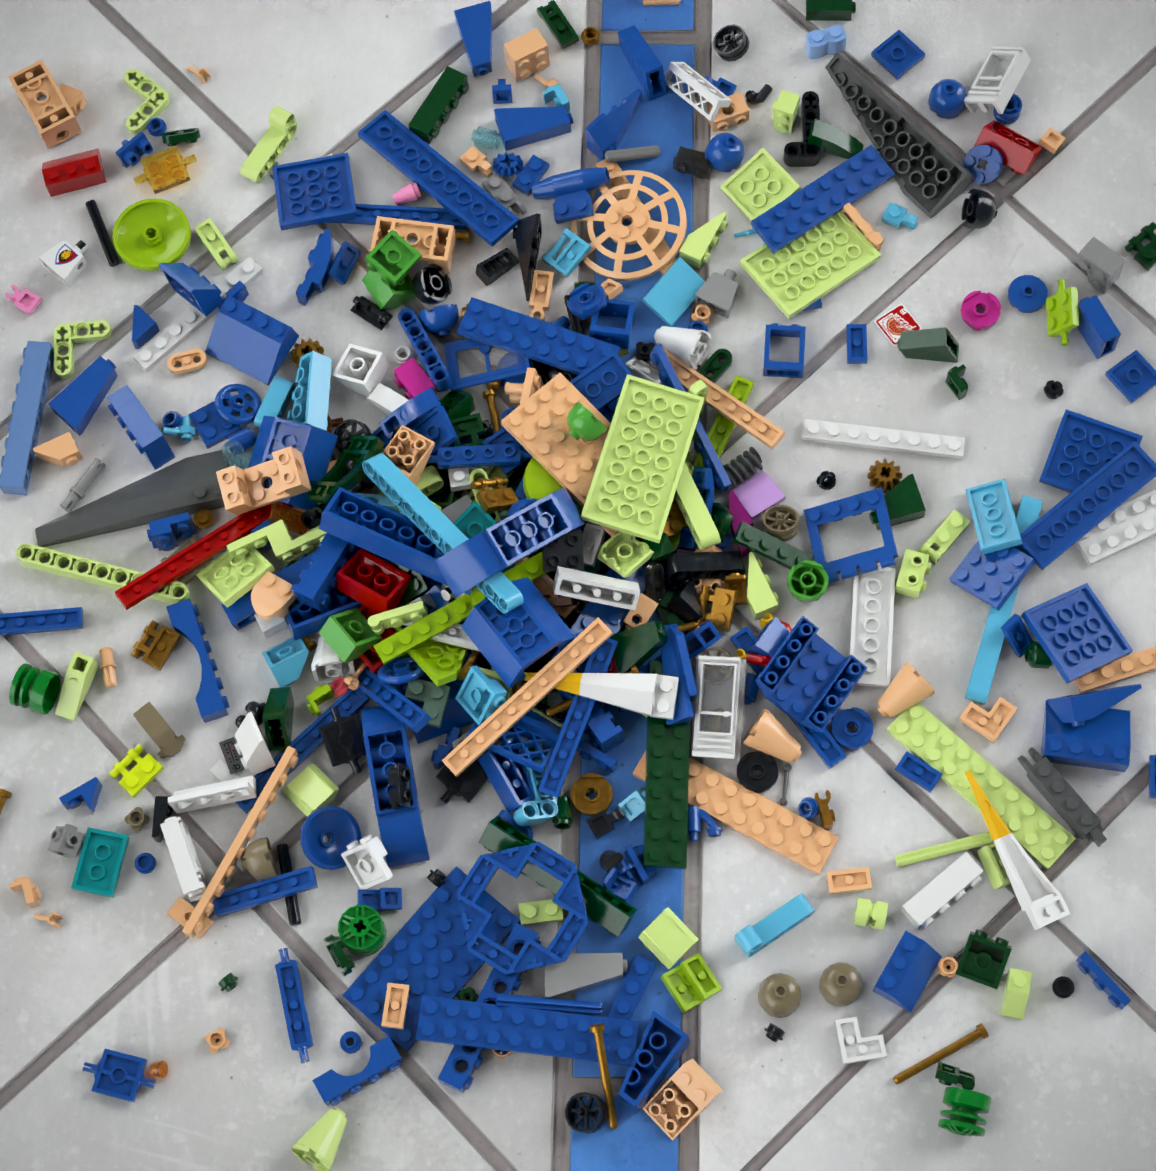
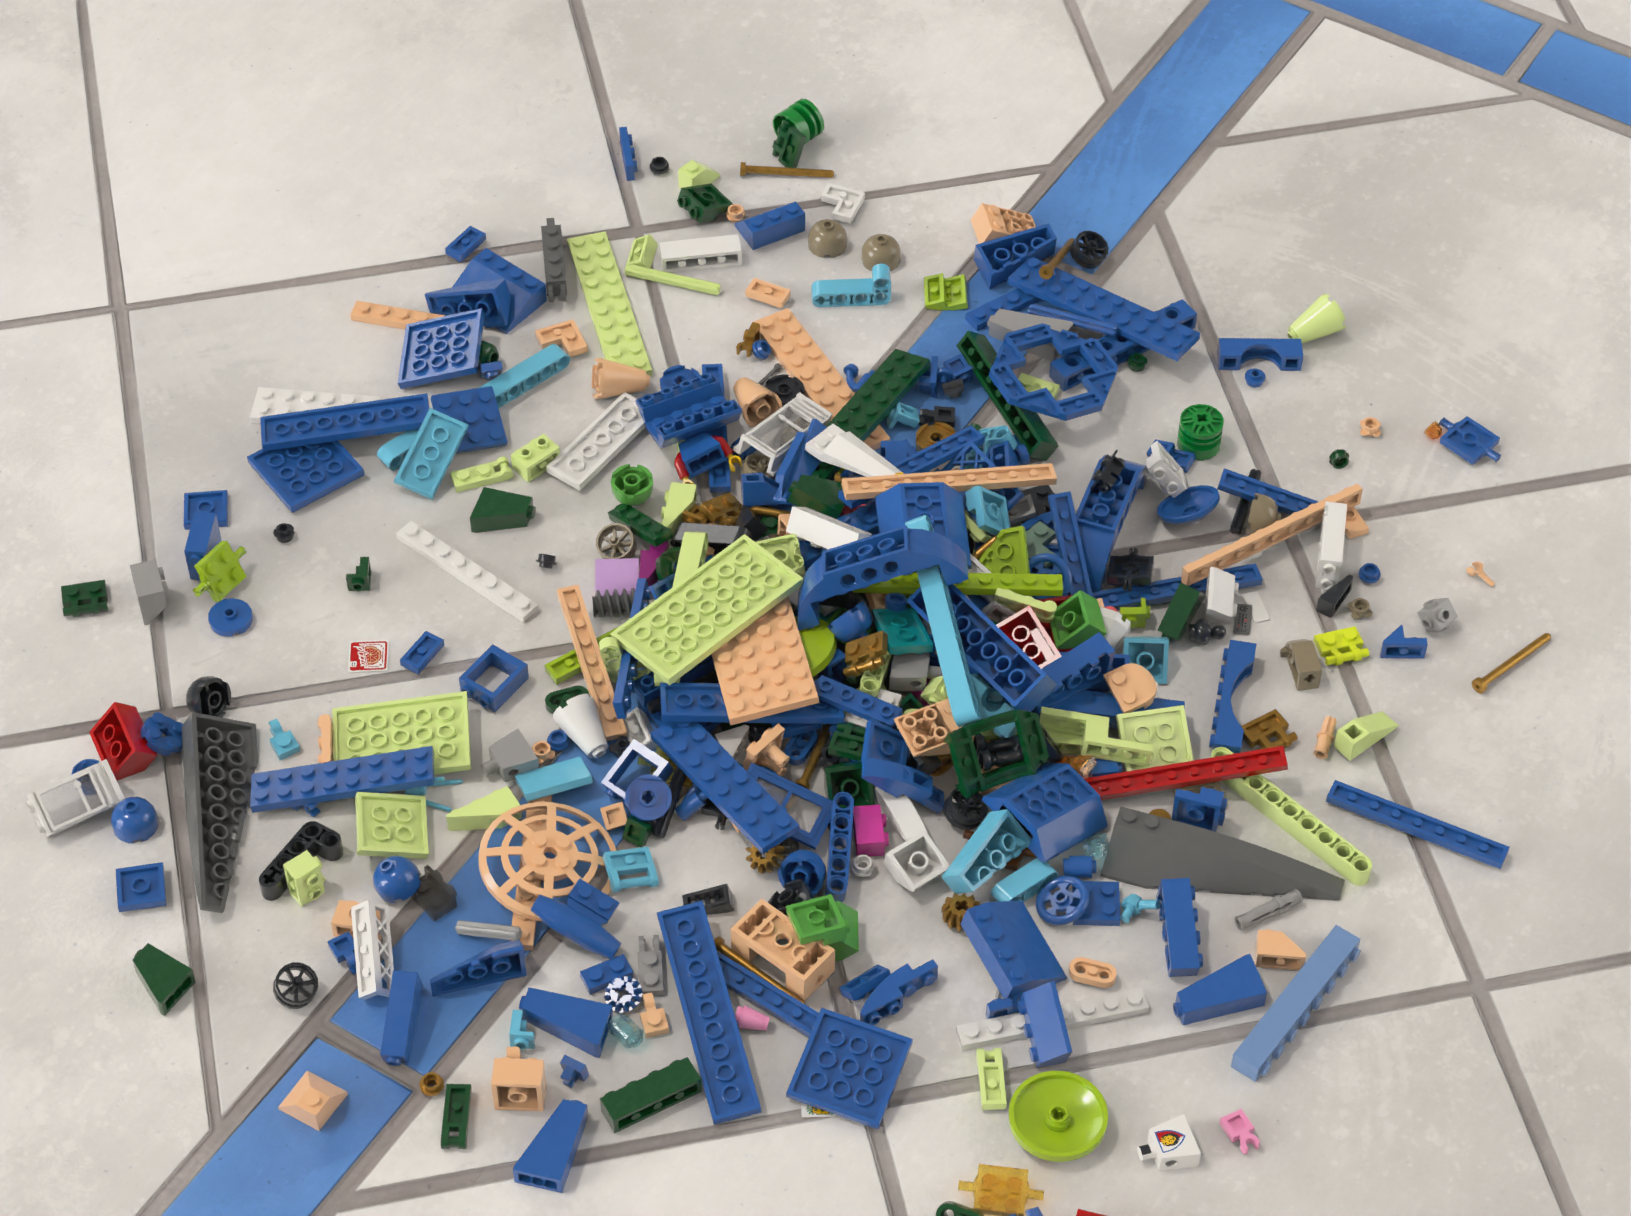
camera: 155 degrees left, 20 degrees down
green wheel [9,663,61,715] -> none
light nougat bracket [9,877,41,908] -> none
yellowish green beam [54,320,112,379] -> none
teal plate [71,827,130,898] -> none
black axle [85,200,119,267] -> none
blue slope [132,305,160,349] -> none
blue plate [163,411,182,428] -> none
white fence [168,775,257,814] -> none
light nougat plate [216,446,311,515] -> none
yellowish green beam [240,106,297,183] -> none
blue plate [275,948,314,1064] -> none
yellowish green slope [282,763,339,817] -> none
dark green plate [324,934,355,976] -> none
blue plate [342,866,521,1052] -> none
black hinge [350,296,393,331] -> none
light nougat plate [381,983,410,1030] -> none
black plate [427,869,446,888] -> none
black wedge [513,213,542,301] -> none
light nougat plate [529,270,554,321] -> none
bright green cylinder [567,402,607,441] -> none
yellowish green slope [638,907,699,970] -> none
black arm [745,84,773,104] -> none
black plate [764,1023,785,1042] -> none
blue hinge [803,487,899,584] -> none
light blue brick [805,25,847,59] -> none
dark green slope [807,119,863,159] -> none
yellowish green wheel [854,897,888,930] -> none
pearl gold gear [867,458,902,494] -> none
blue plate [895,751,942,793] -> none
slope [898,327,959,363] -> none
dark pink plate [960,291,1001,331] -> none
white plate [965,770,1070,930] -> none
light nougat plate [1038,128,1066,154] -> none

